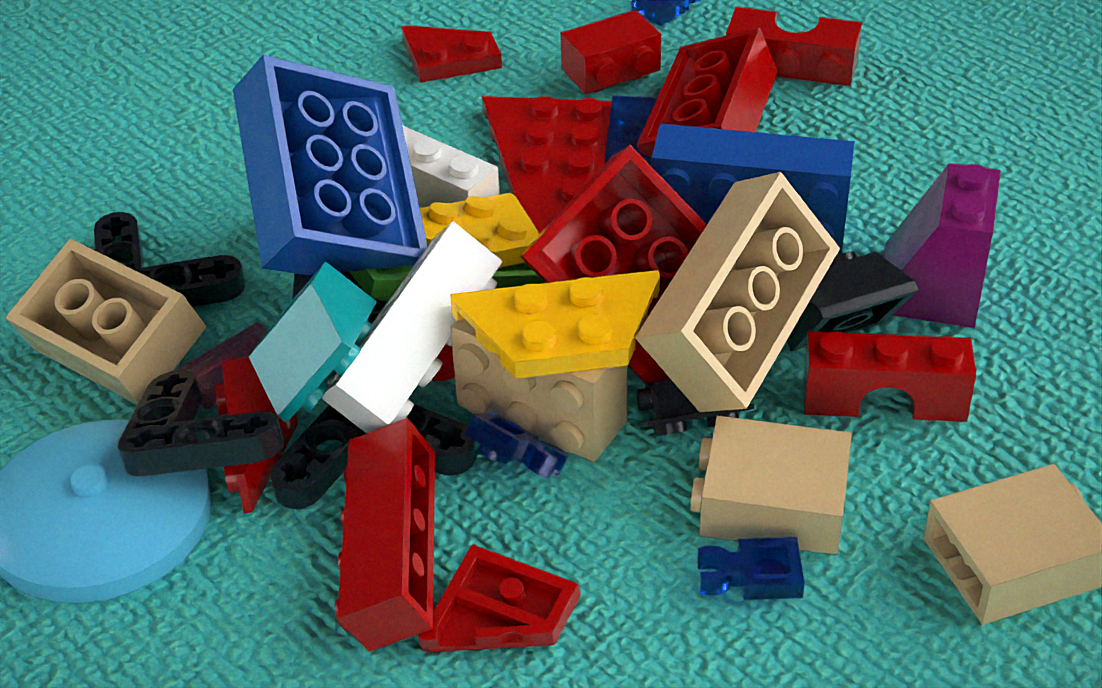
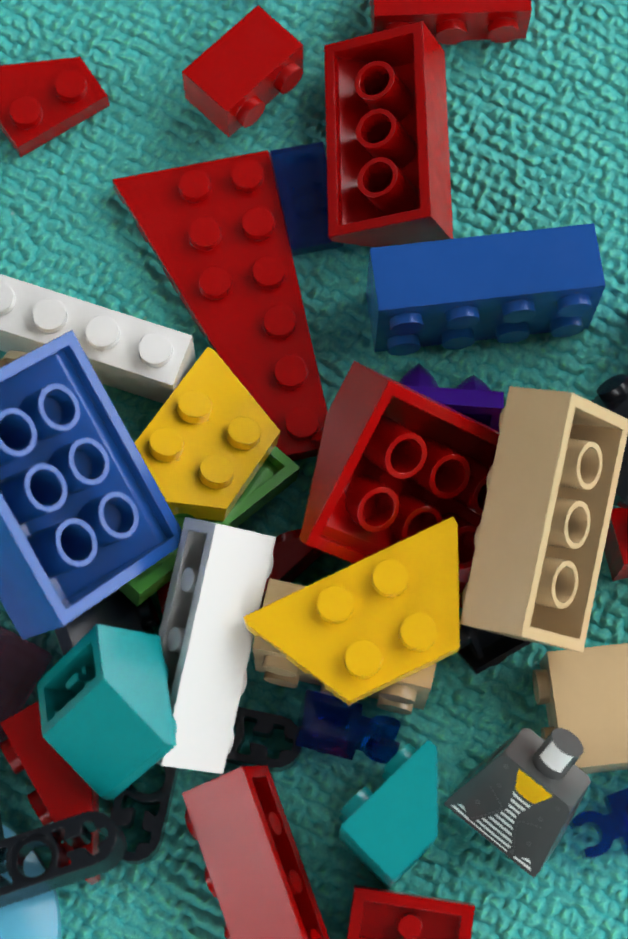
camera: 20 degrees left, 30 degrees up
none -> teal slope [338,739,438,890]
none -> dark grey torso [444,728,591,878]

